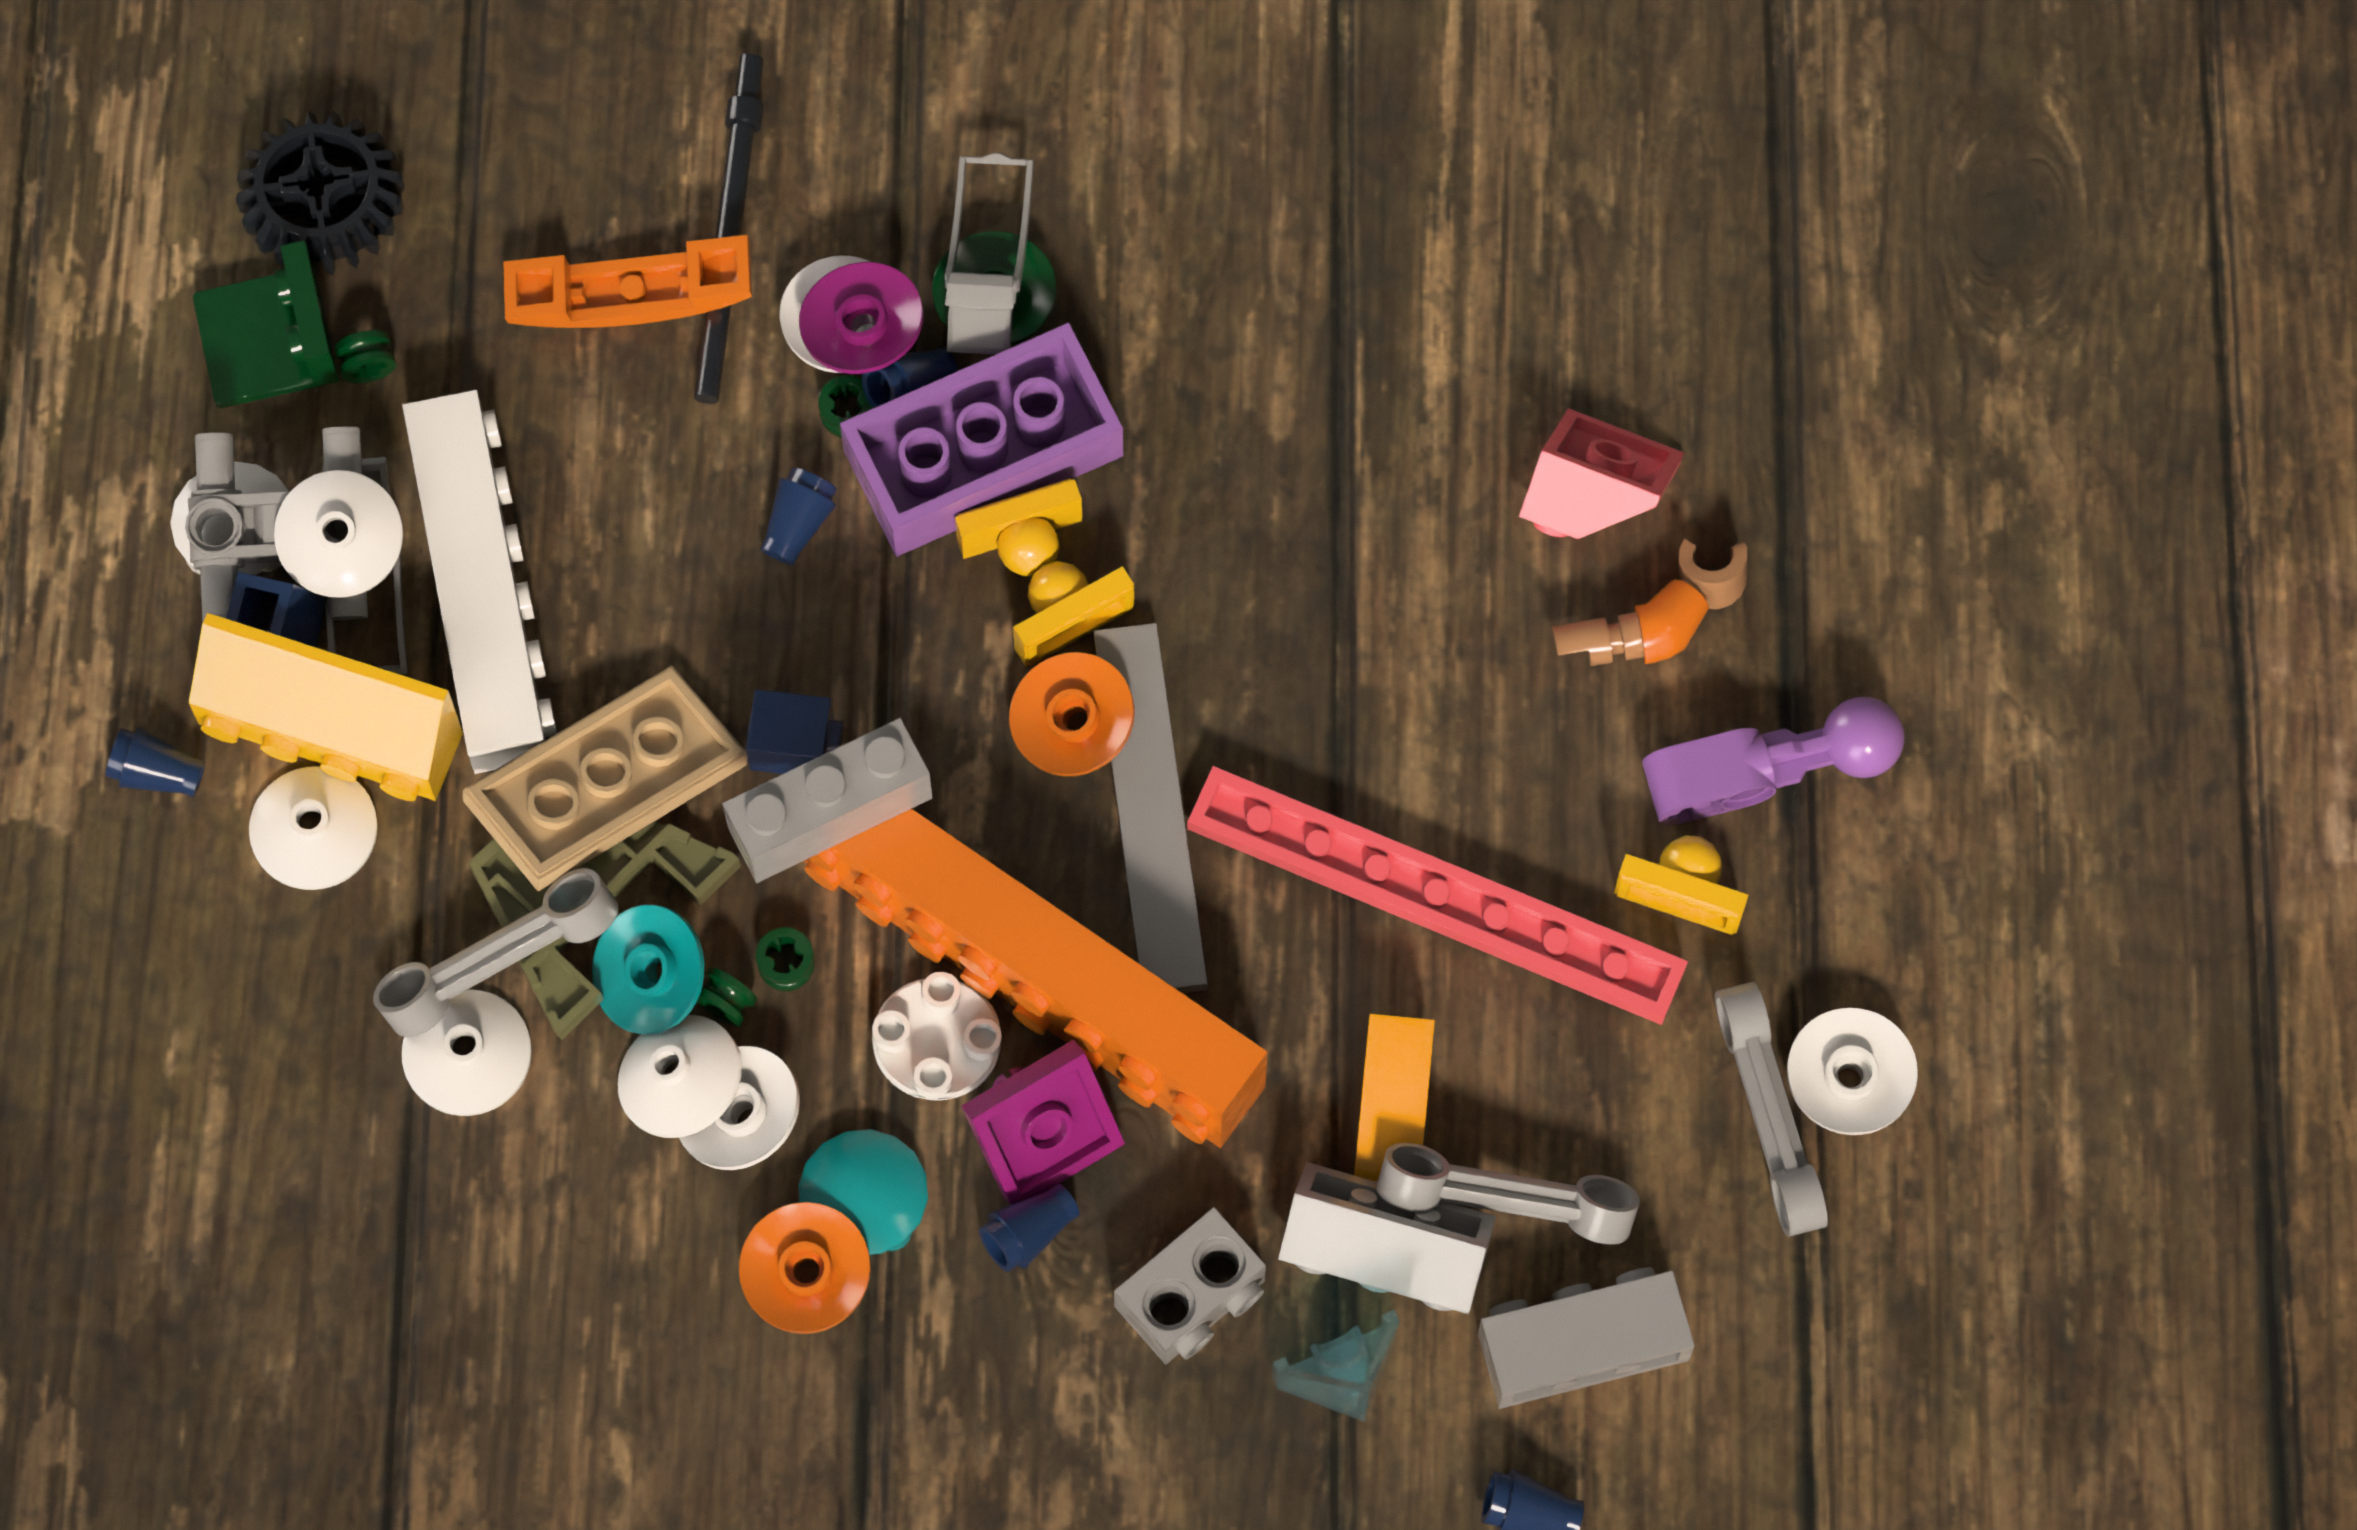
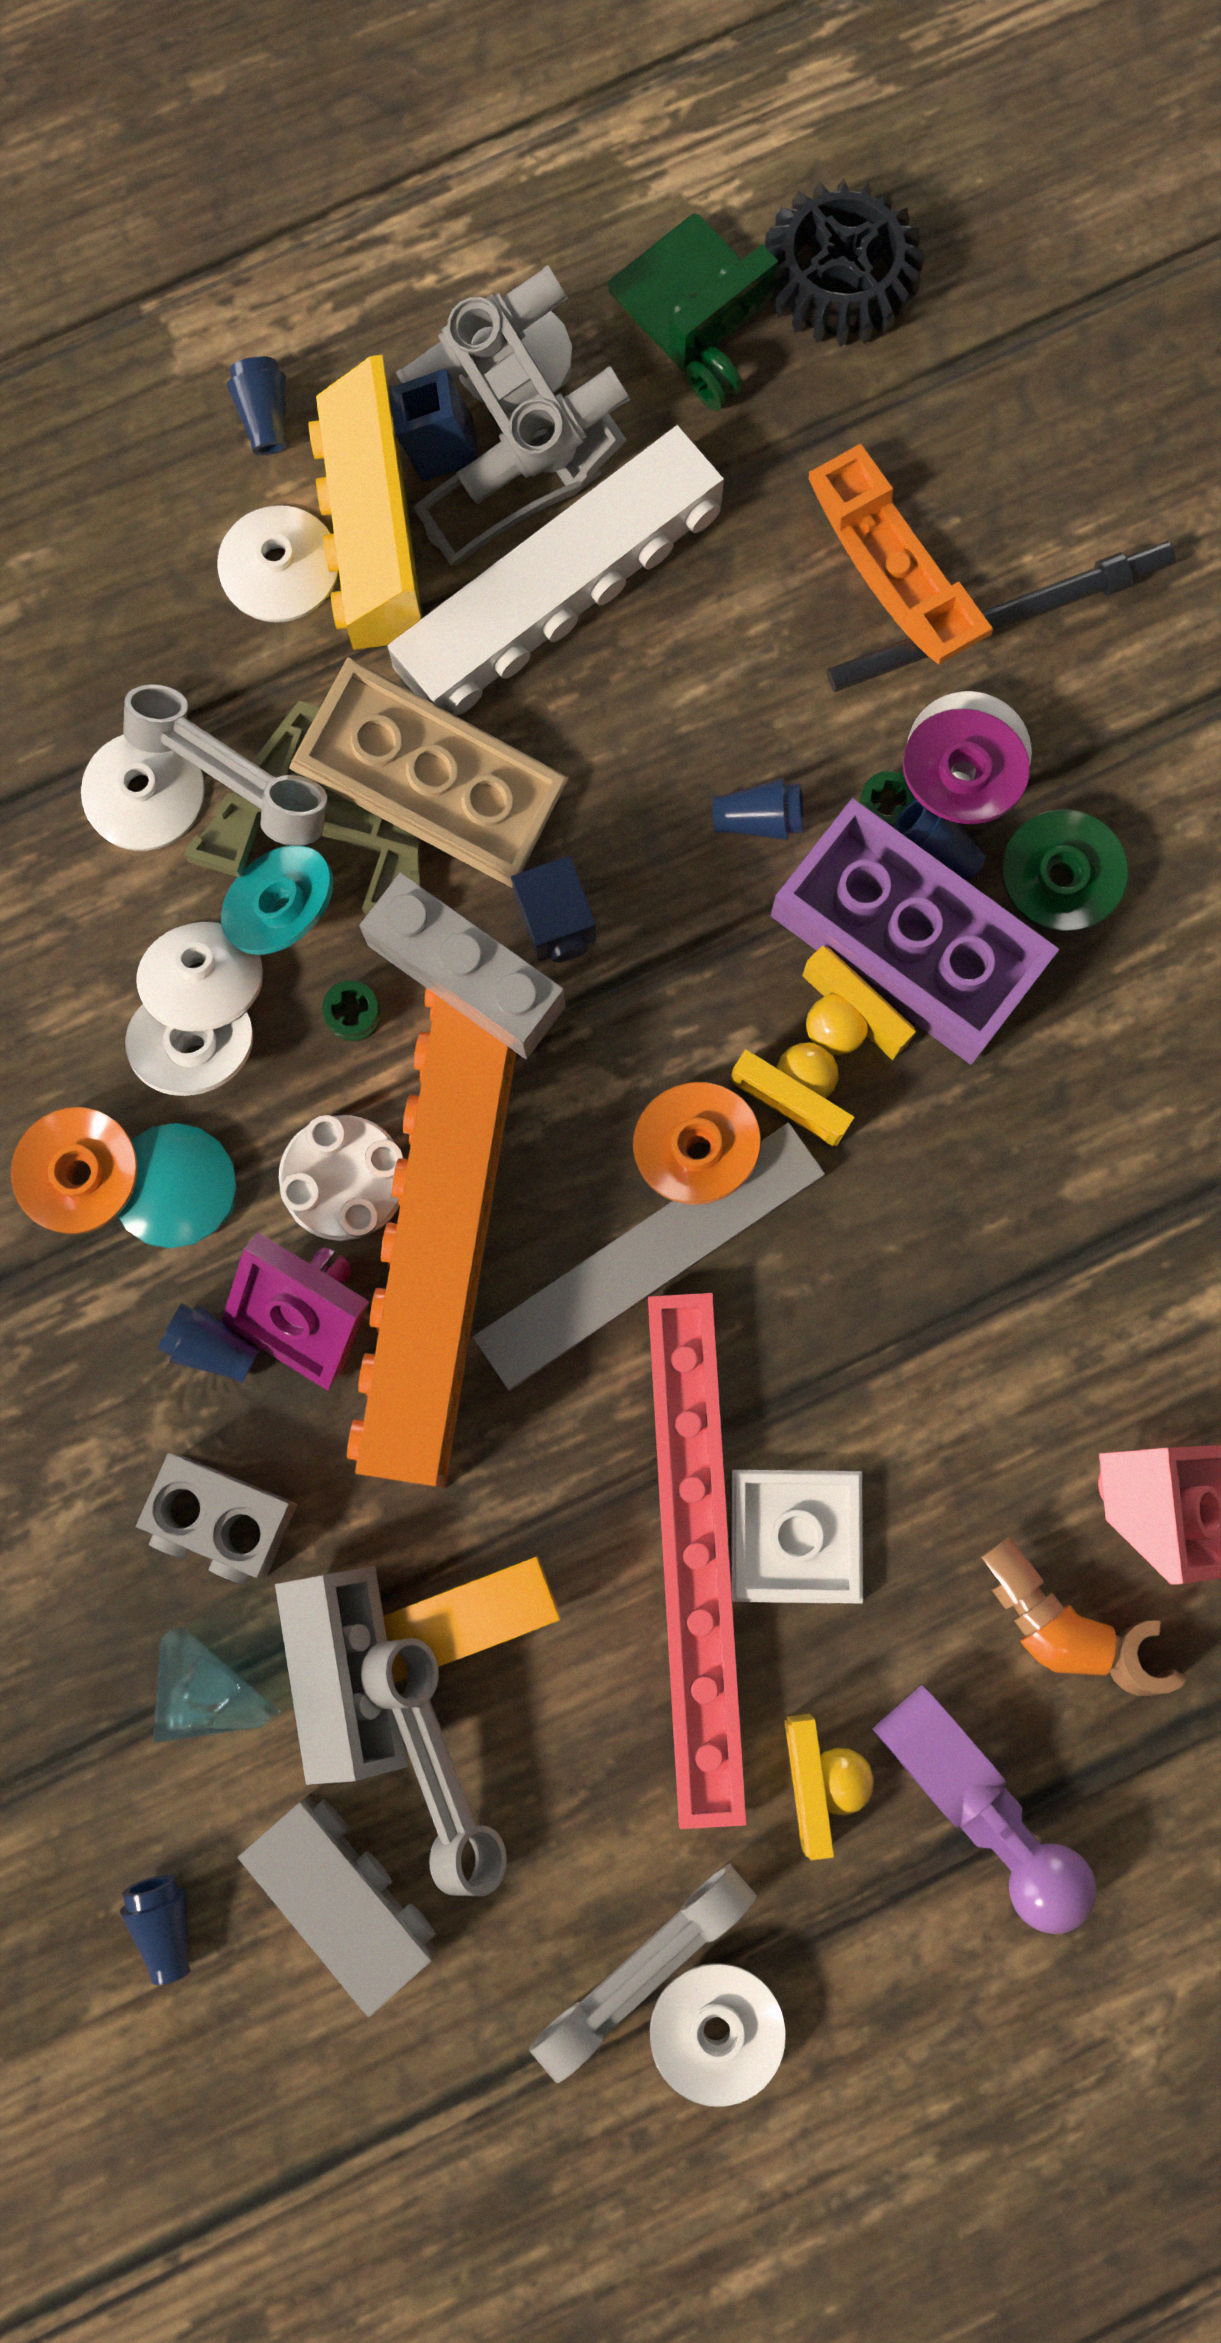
camera: 65 degrees right, 10 degrees up
white dish [274,470,403,598] -> none
dark green bush [696,967,757,1027] -> none
light grey piece [945,152,1034,355] -> none
none -> white tile [731,1470,863,1603]

